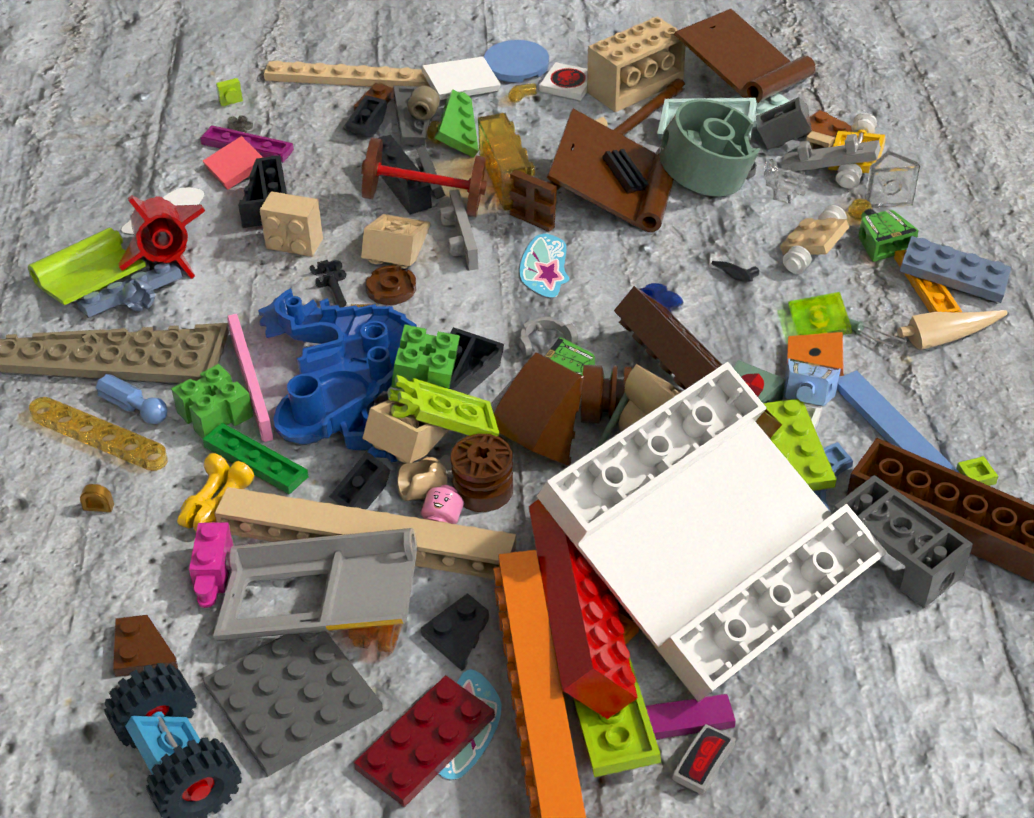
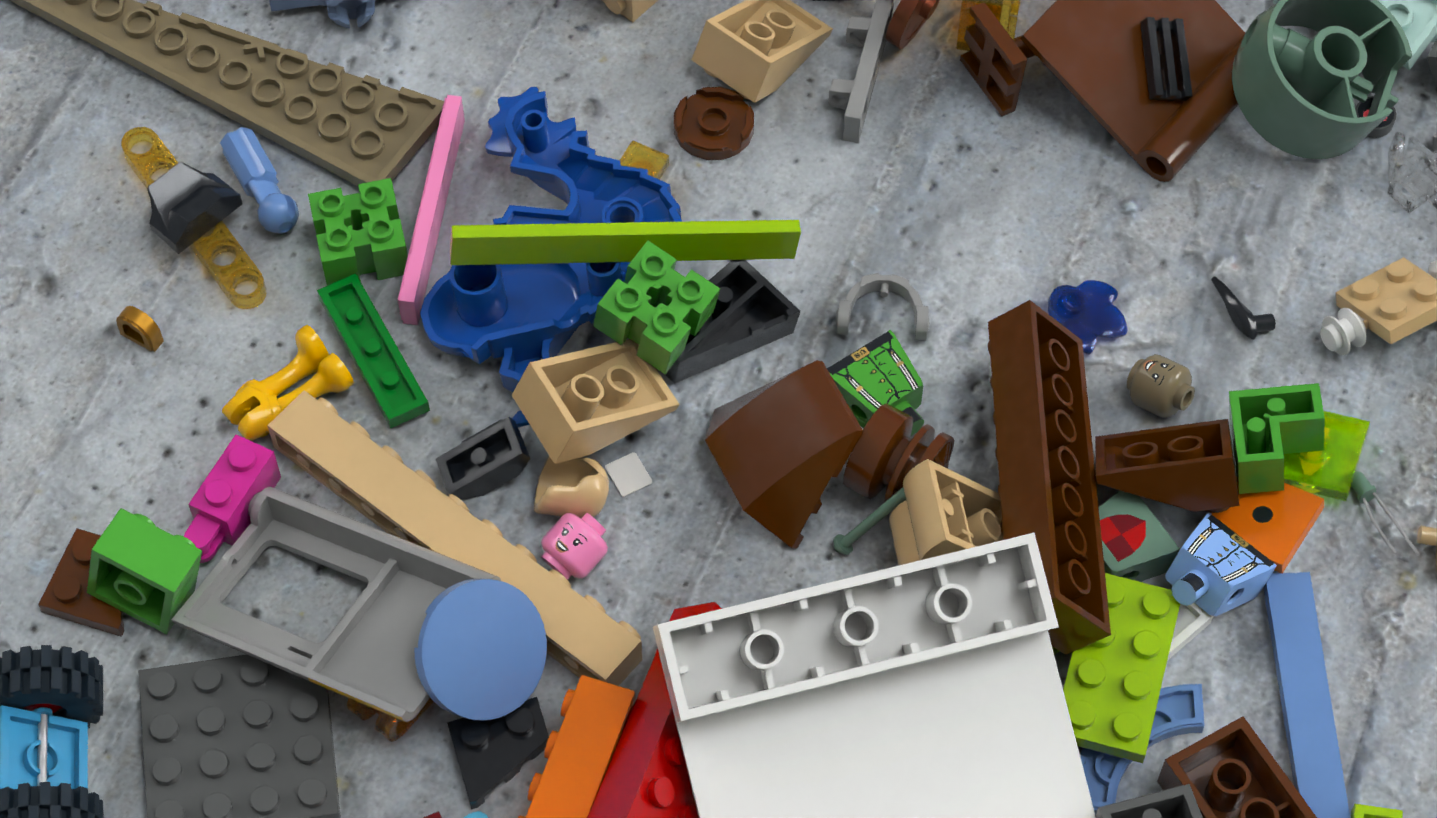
camera: 25 degrees right, 15 degrees up
black piece [309,260,347,308] -> none
lime tile [388,375,499,437] -> none
reddish brown wheel [451,434,513,512] -> none
sticker [520,234,570,298] -> none
none -> bright green brick [87,508,202,635]
none -> black slope [147,162,242,254]
none -> medium blue tile [414,579,547,720]
none -> lime tile [450,220,801,265]
none -> reddish brown slope [1095,419,1240,513]
none -> dark tan head [1127,354,1195,418]
none -> bright green brick [1229,383,1325,494]

